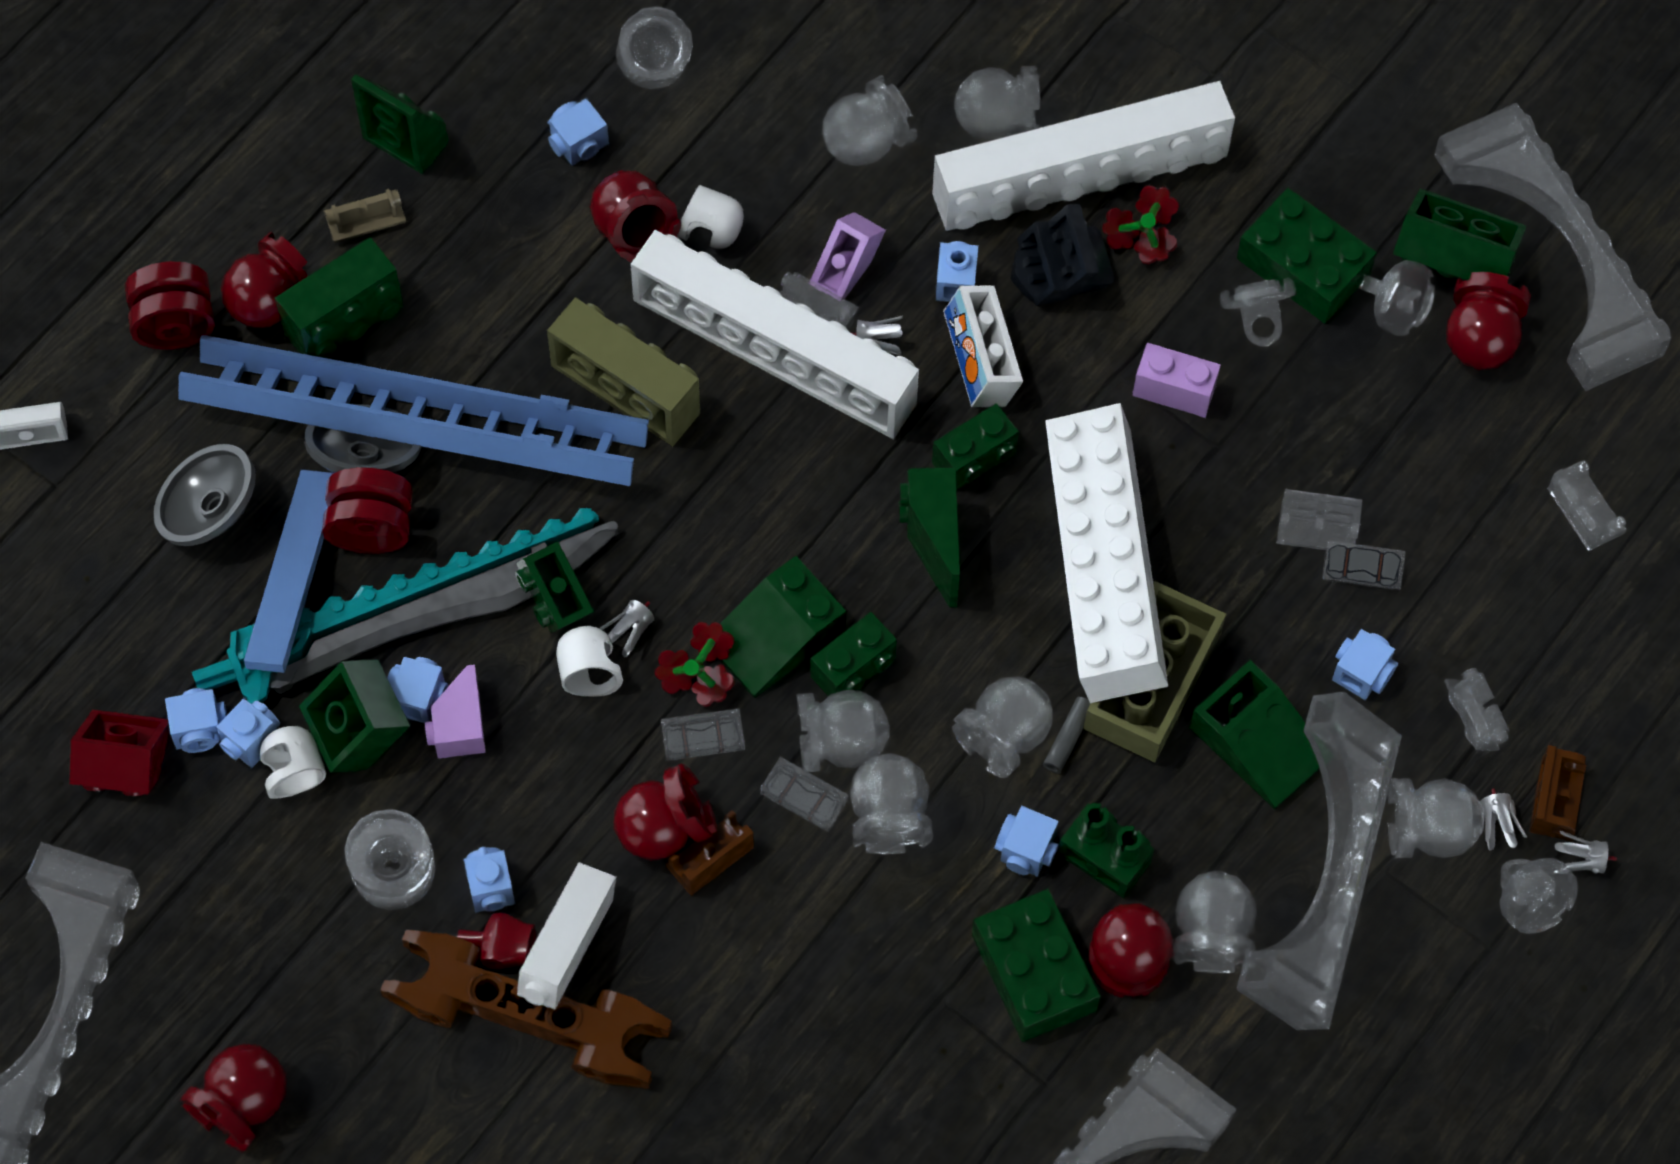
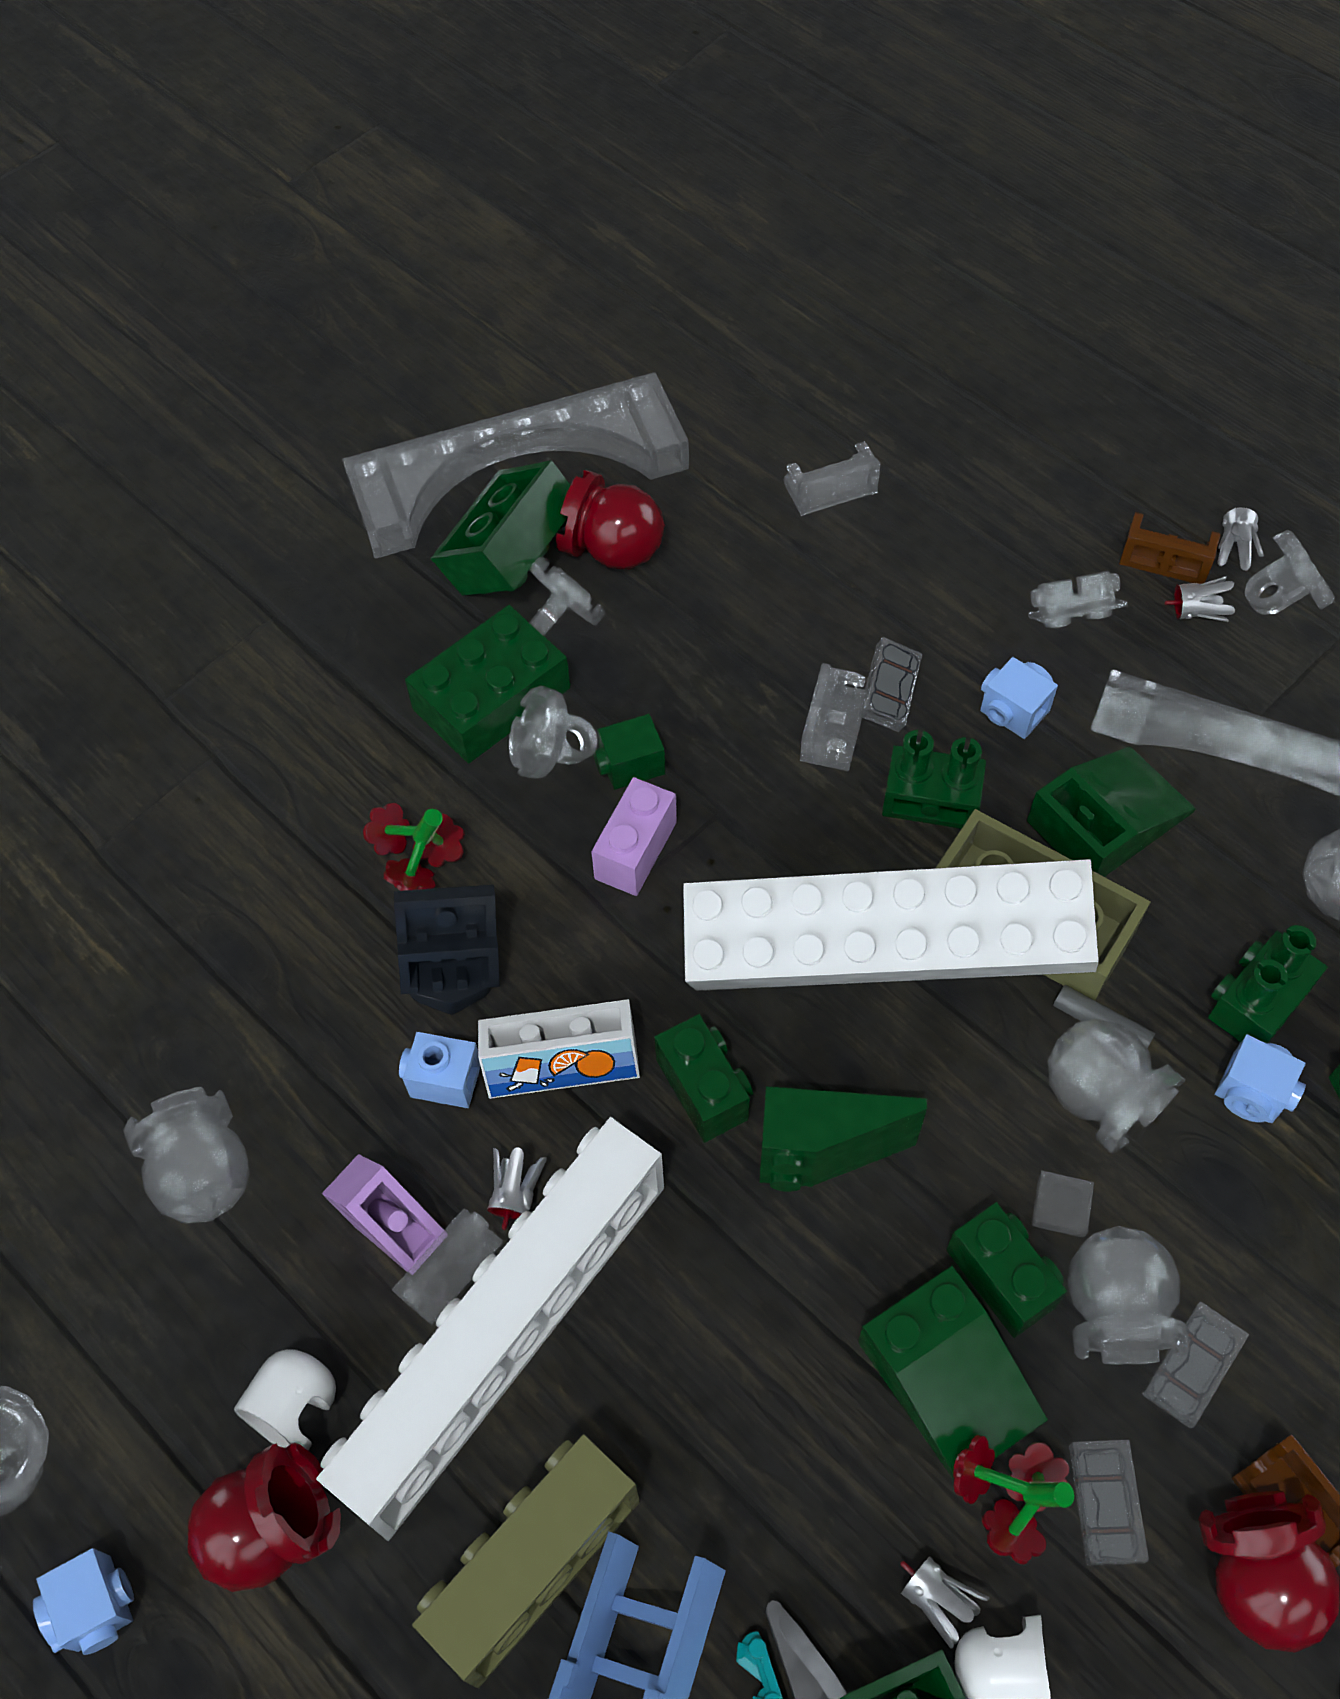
camera: 80 degrees left, 5 degrees down
clear tile [850,753,933,855] -> none
white brick [933,81,1235,231] -> none
clear tile [954,66,1040,141] -> none
clear tile [1388,778,1484,859] -> none
none -> dark green brick [593,714,665,790]
none -> dark green brick [882,730,986,829]
none -> clear tile [1031,1171,1094,1238]

